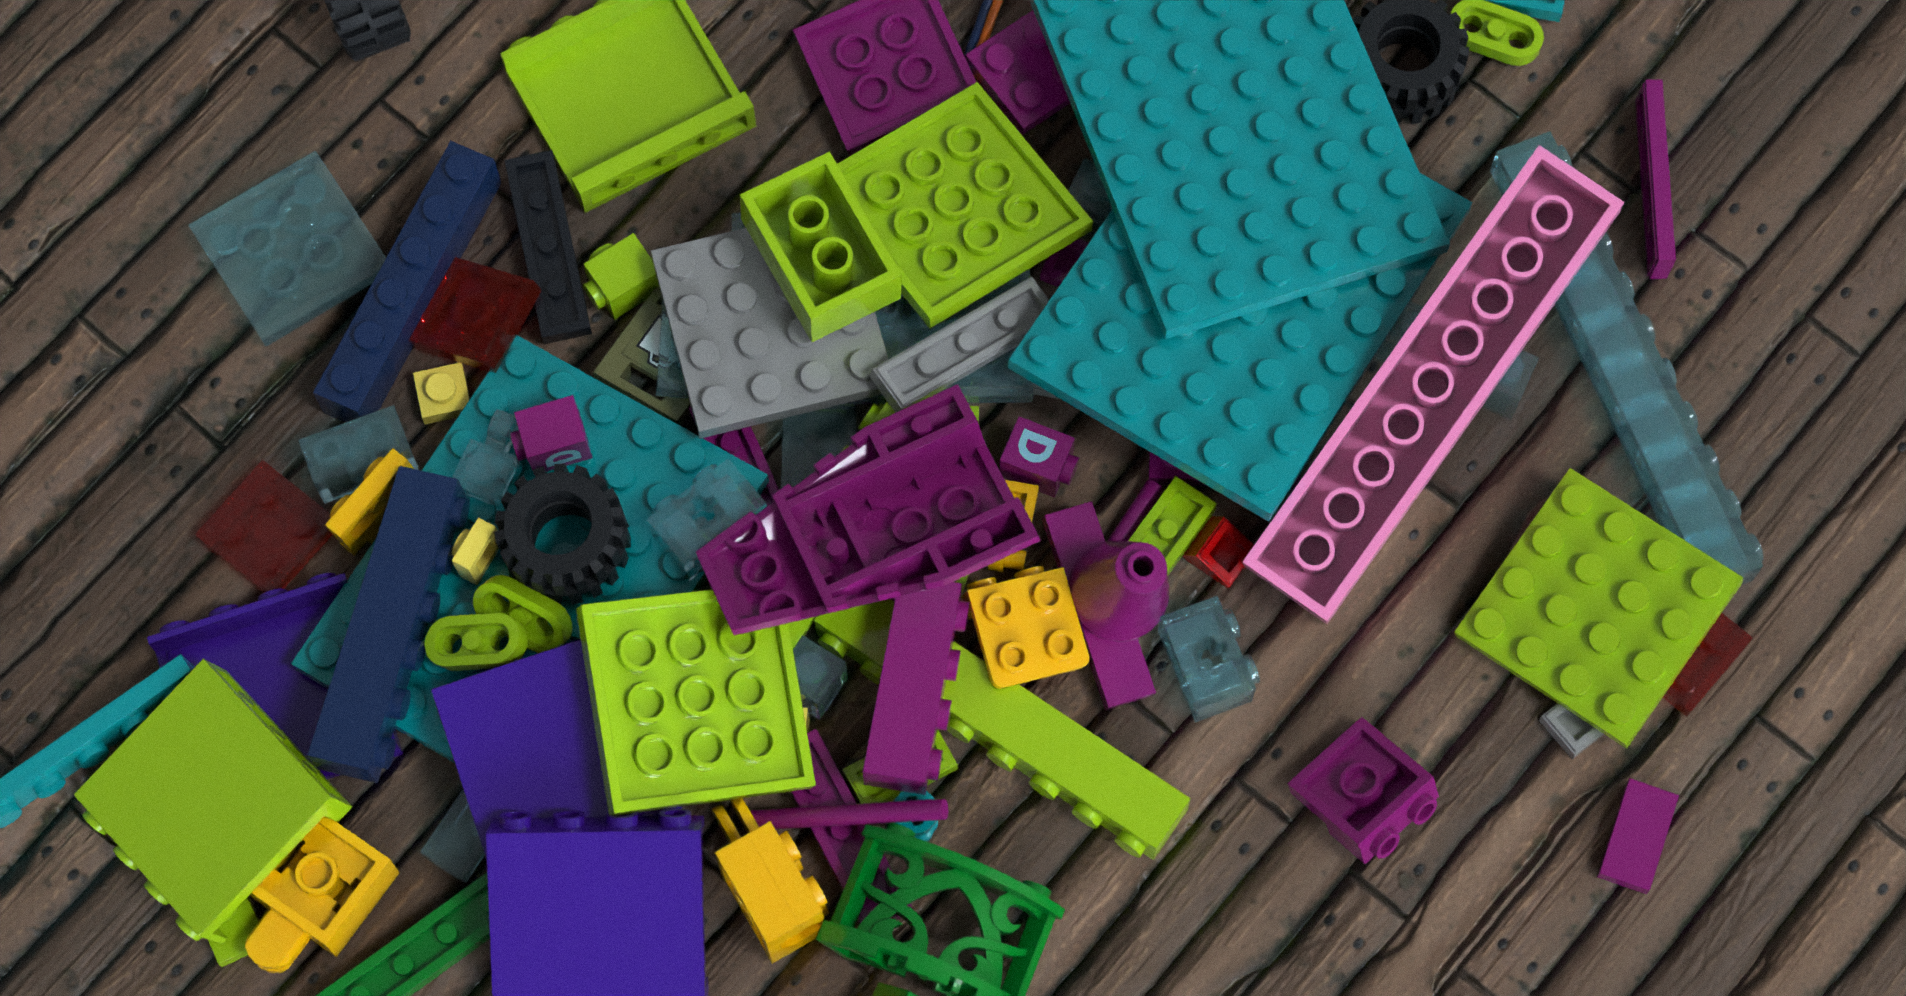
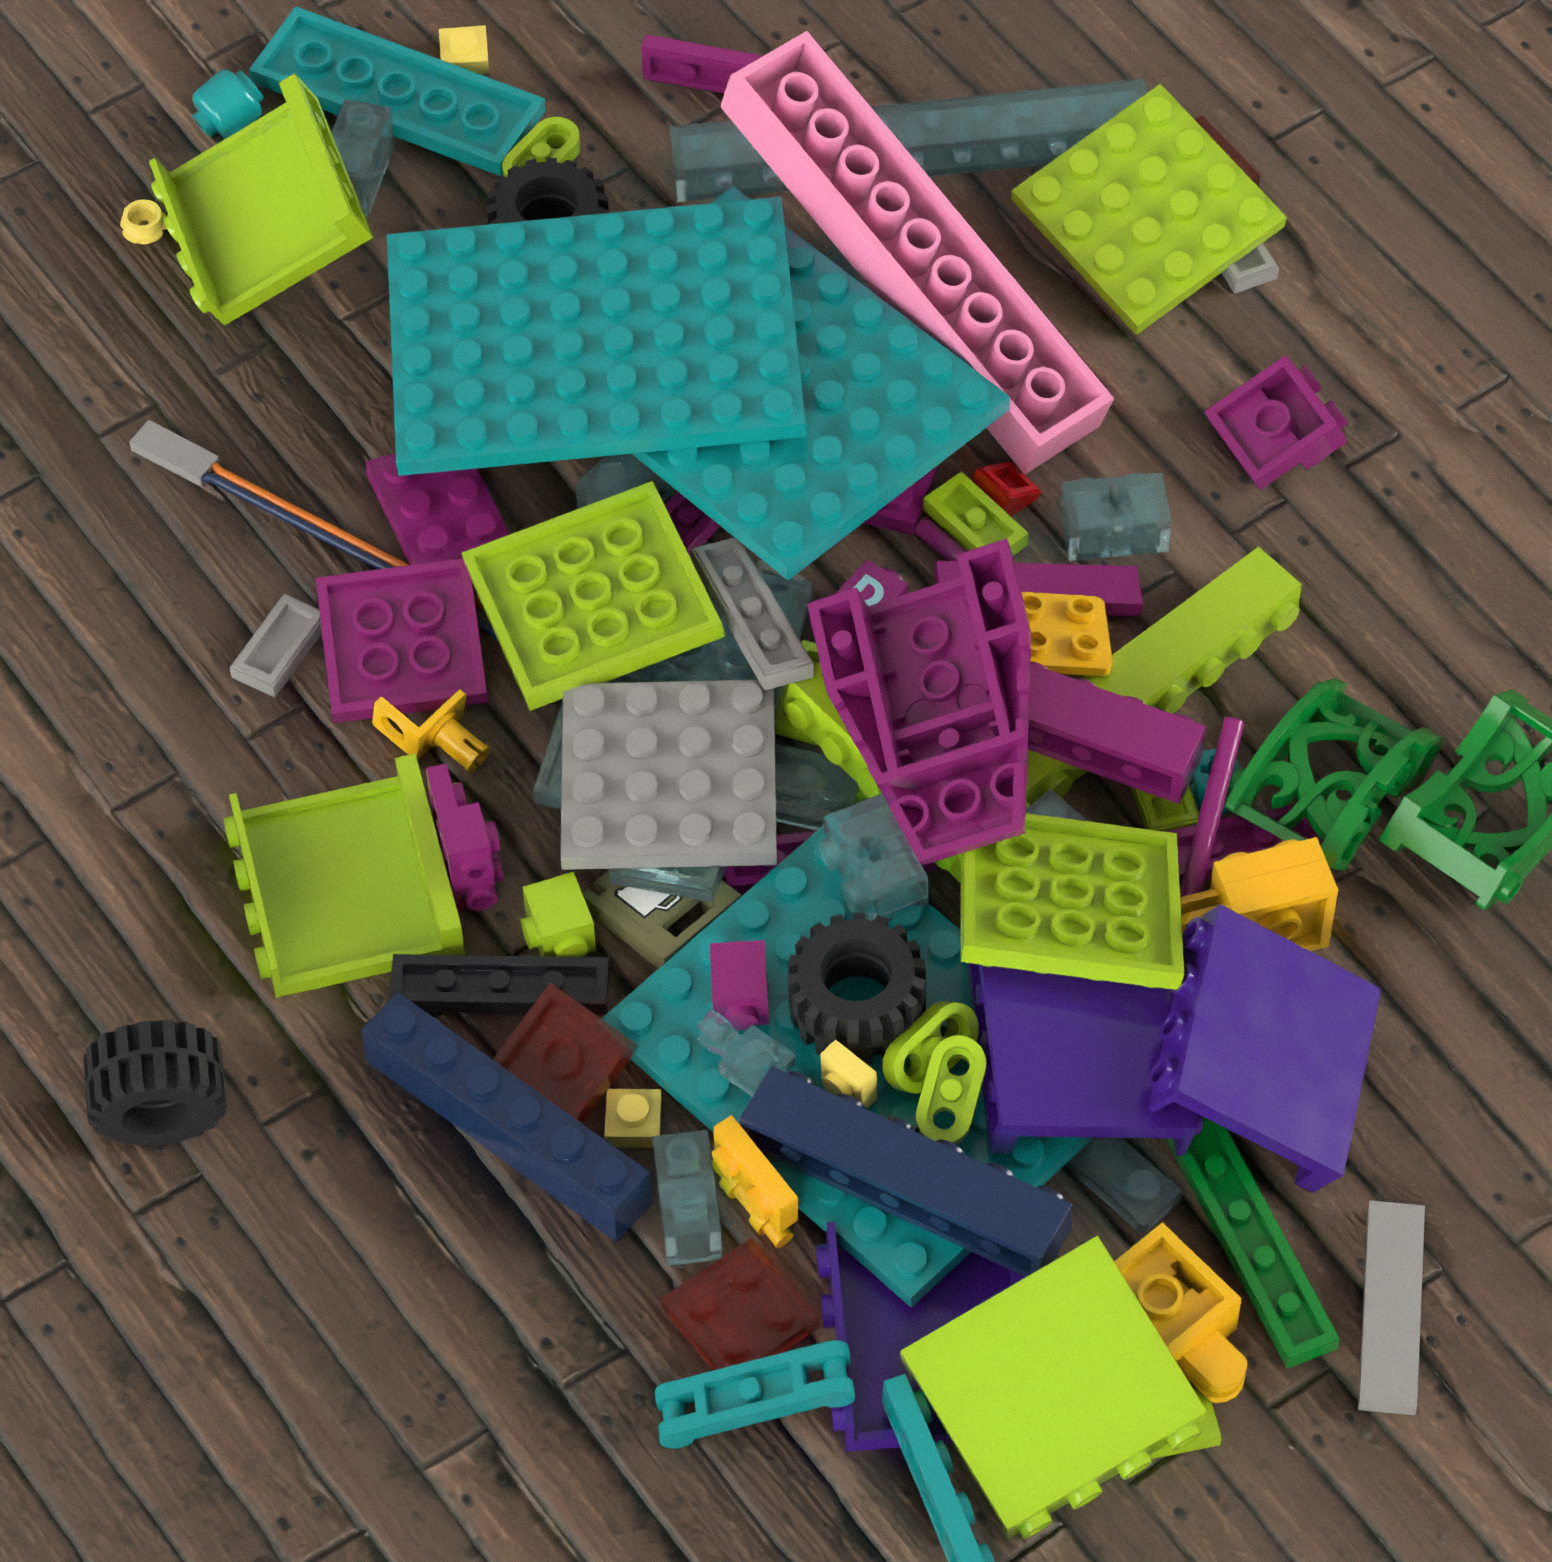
camera: 75 degrees left, 15 degrees down
clear light blue plate [188,150,386,347] -> none
lime brick [740,151,902,342] -> none
magenta cone [1069,540,1169,642] -> none
magenta tile [1597,778,1679,894] -> none
none -> yellow bracket [372,689,491,773]
none -> magenta plate [426,763,504,912]
none -> teal plate [655,1340,856,1448]

